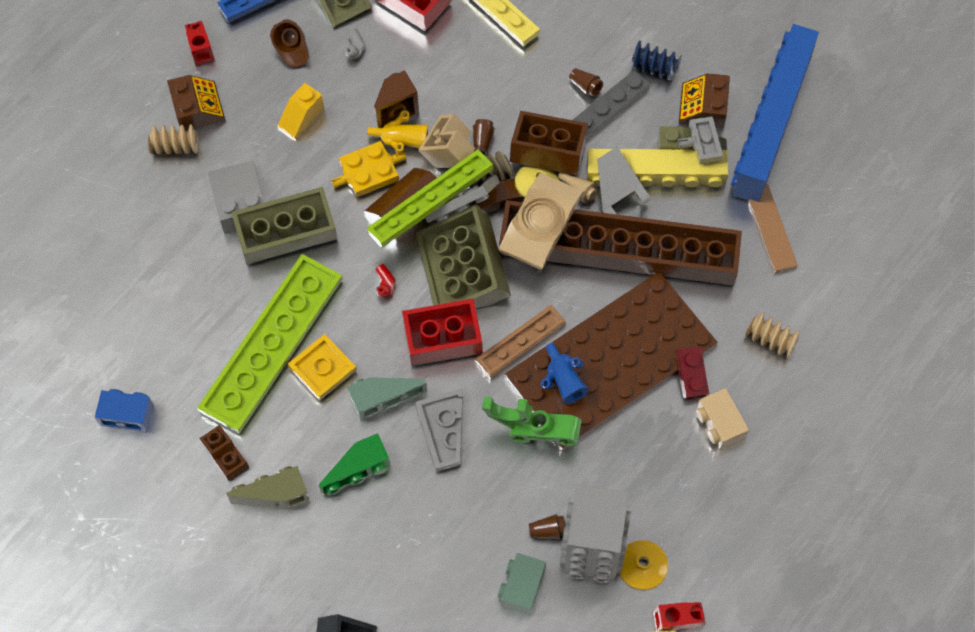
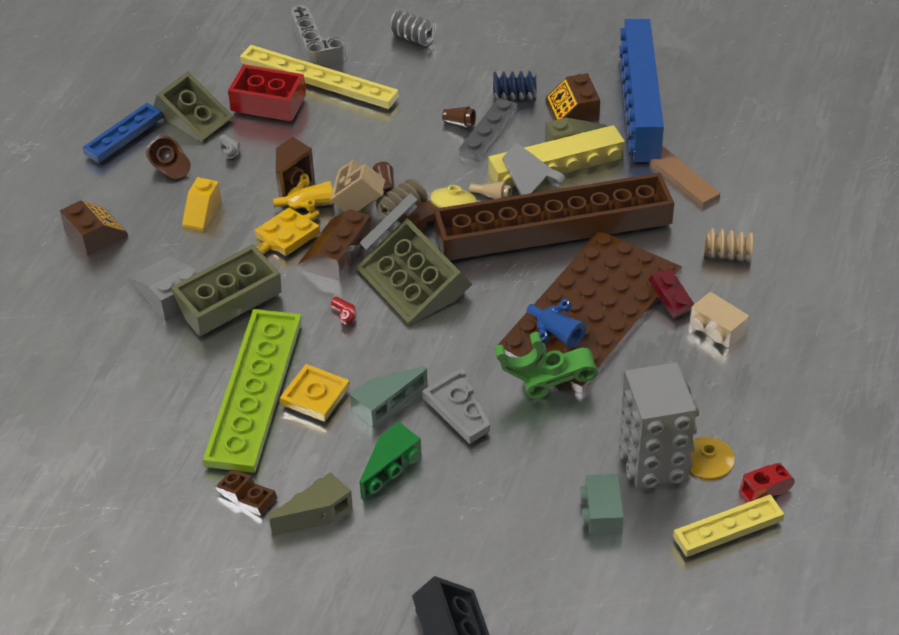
camera: 20 degrees left, 20 degrees down
blue brick [94,389,154,432] -> none
tan piece [148,125,198,155] -> none
red leg [185,20,215,66] -> none
lime plate [367,149,493,248] -> none
red brick [402,298,483,366] -> none
medium nougat tile [475,305,566,379] -> none
tan slope [499,173,583,270] -> none
reddish brown brick [509,110,588,175] -> none
reddish brown cone [529,514,565,539] -> none
light grey plate [678,117,723,164] -> none

